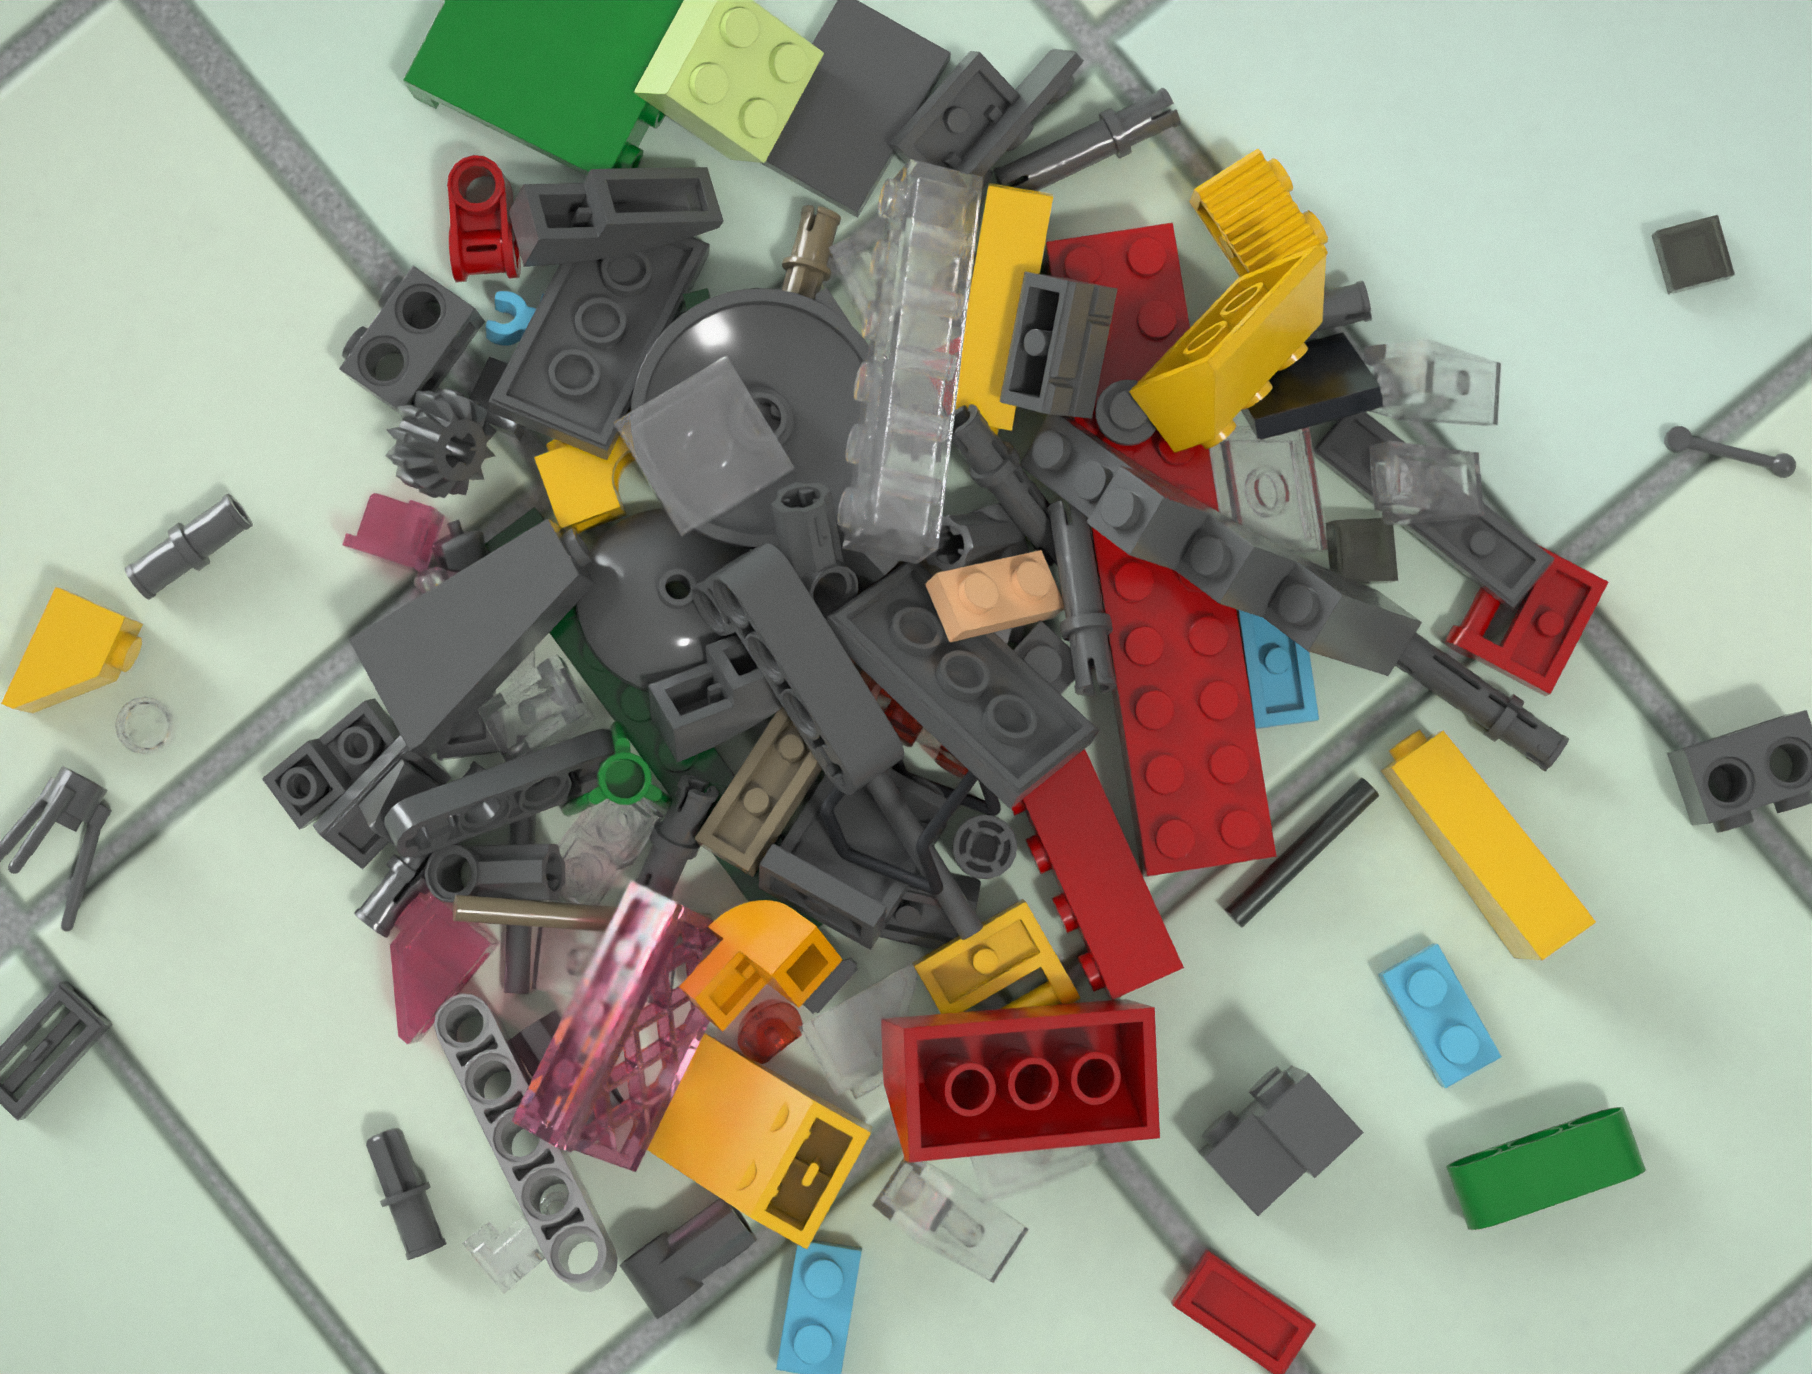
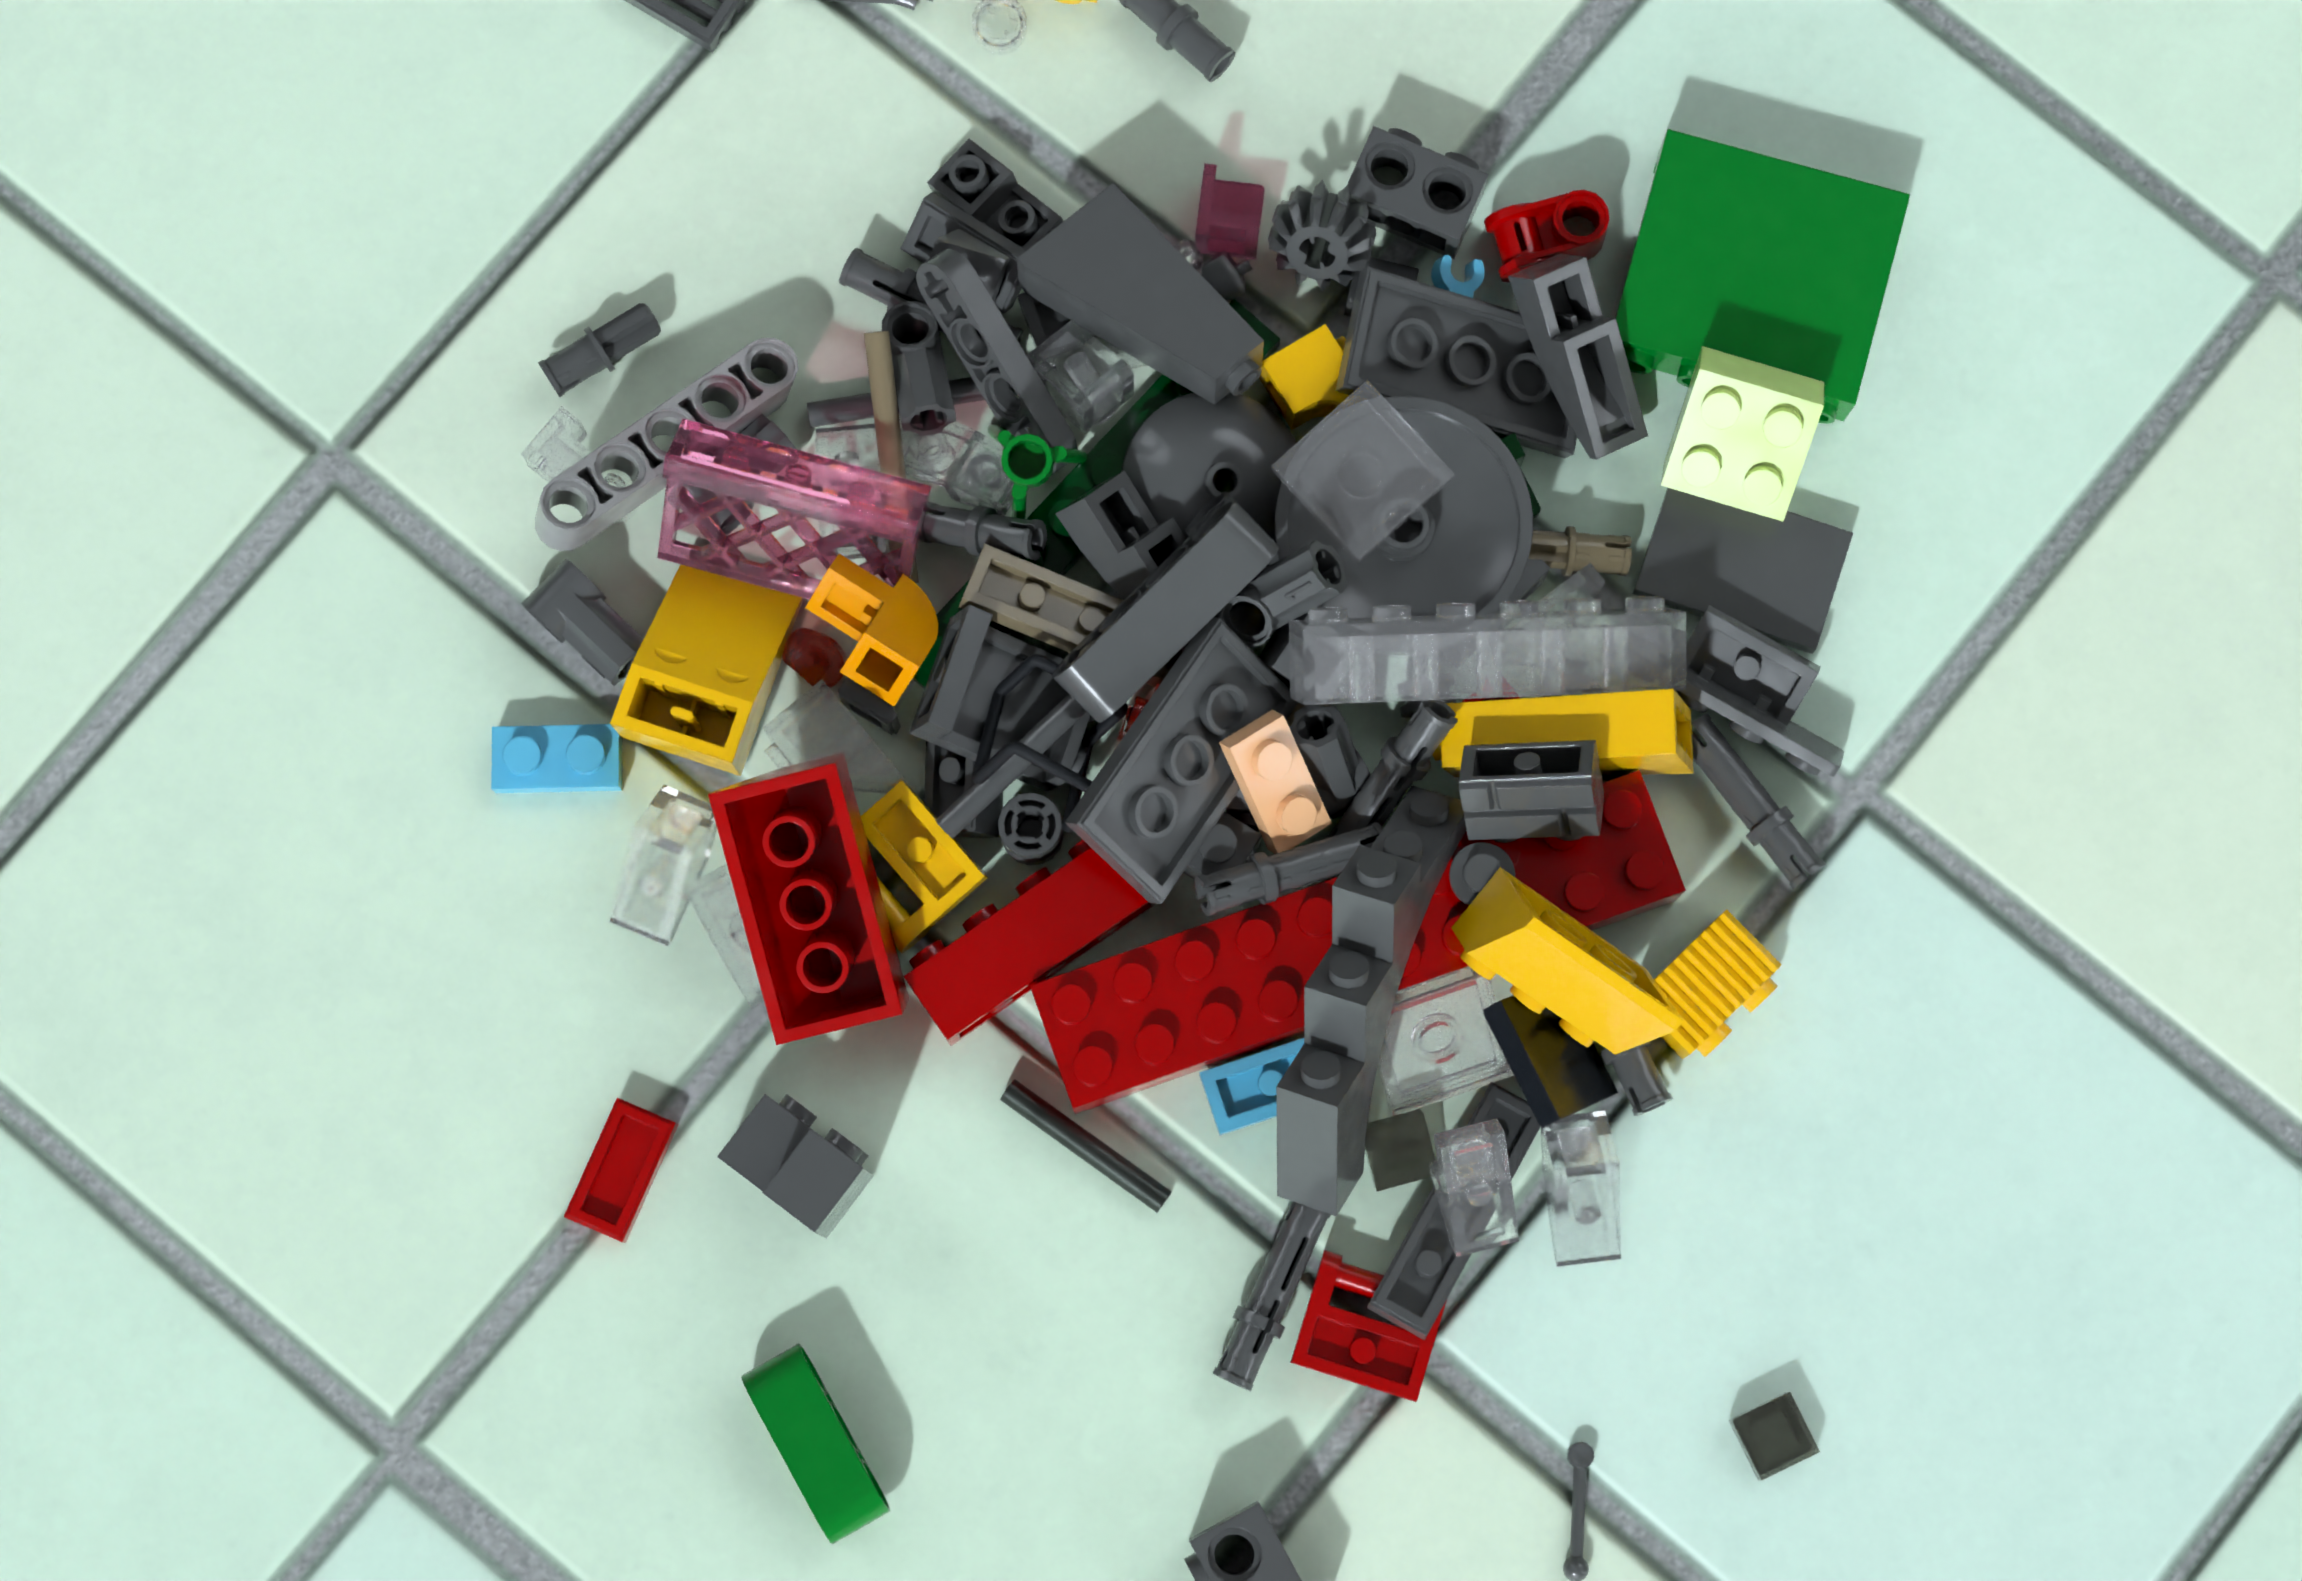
camera: 75 degrees right, 5 degrees down
clear pink slope [390,894,501,1045] -> none
medium azure plate [1378,943,1502,1088] -> none
yellow slope [1380,729,1596,961] -> none

